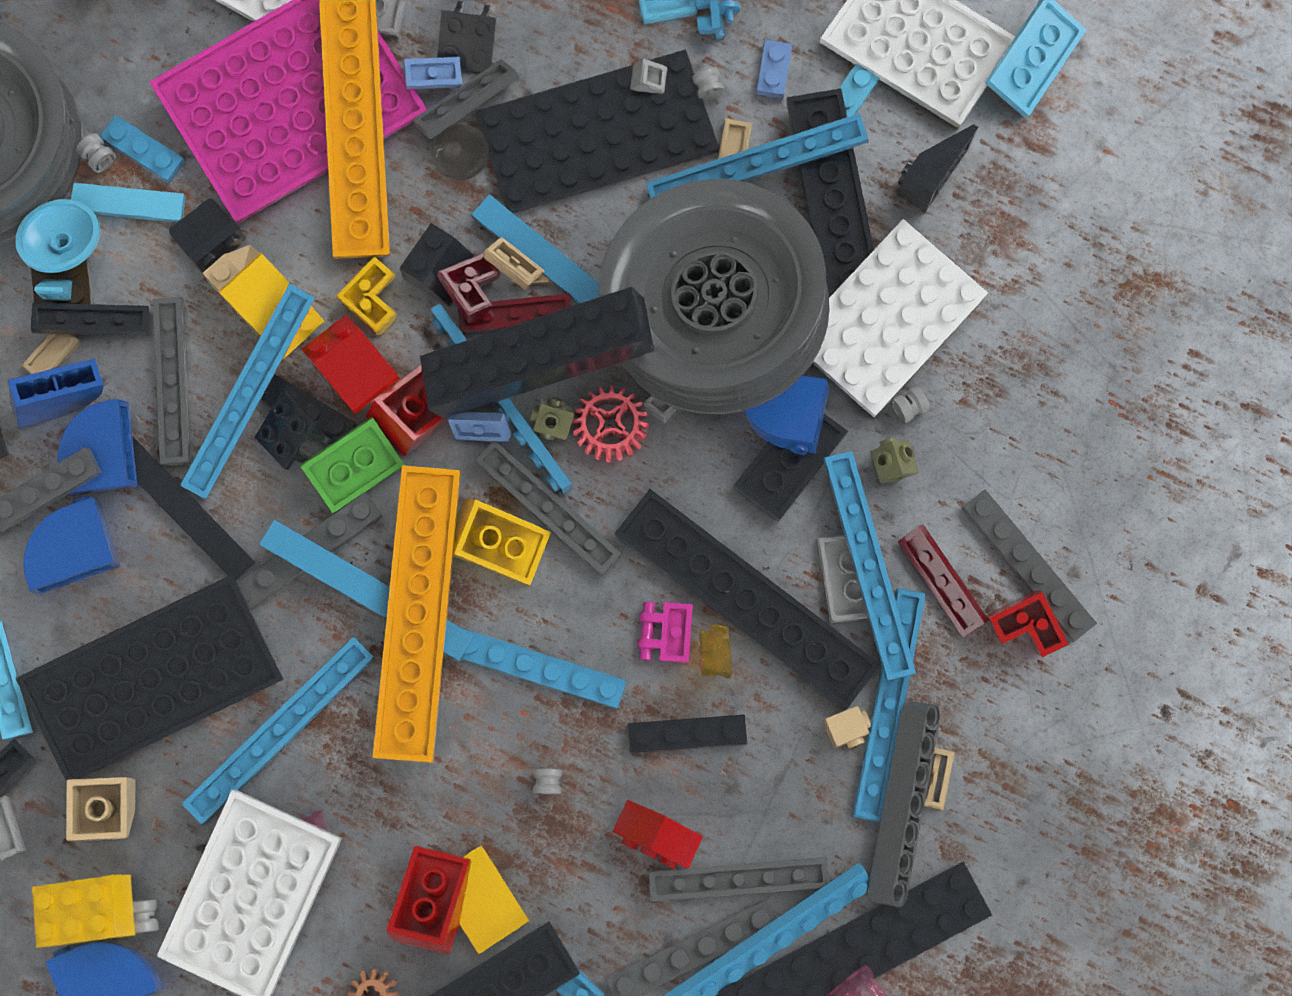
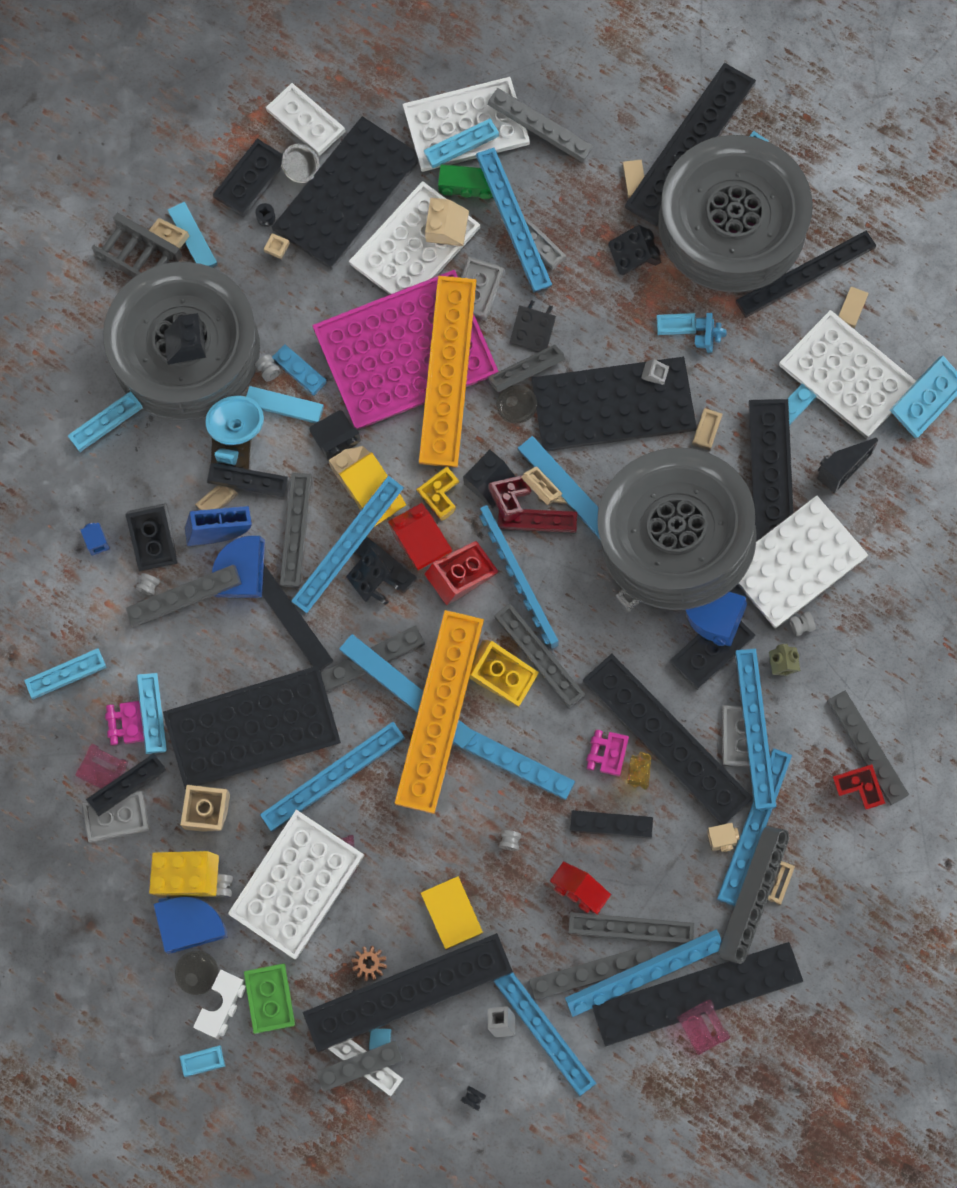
camera: 15 degrees right, 5 degrees down
blue brick [24,496,120,595] -> none
bright green plate [300,417,404,513] -> none
red slope [386,846,471,955] -> none
medium blue plate [403,57,462,90] -> none
black brick [420,287,655,418] -> none
medium blue plate [448,412,511,441] -> none
olive brick [530,396,575,440] -> none
coral gear [572,385,649,463] -> none
dark azure plate [646,113,869,198] -> none
light grey wheel [692,67,725,100] -> none
medium blue plate [756,40,792,99] -> none
plate [898,524,989,637] -> none

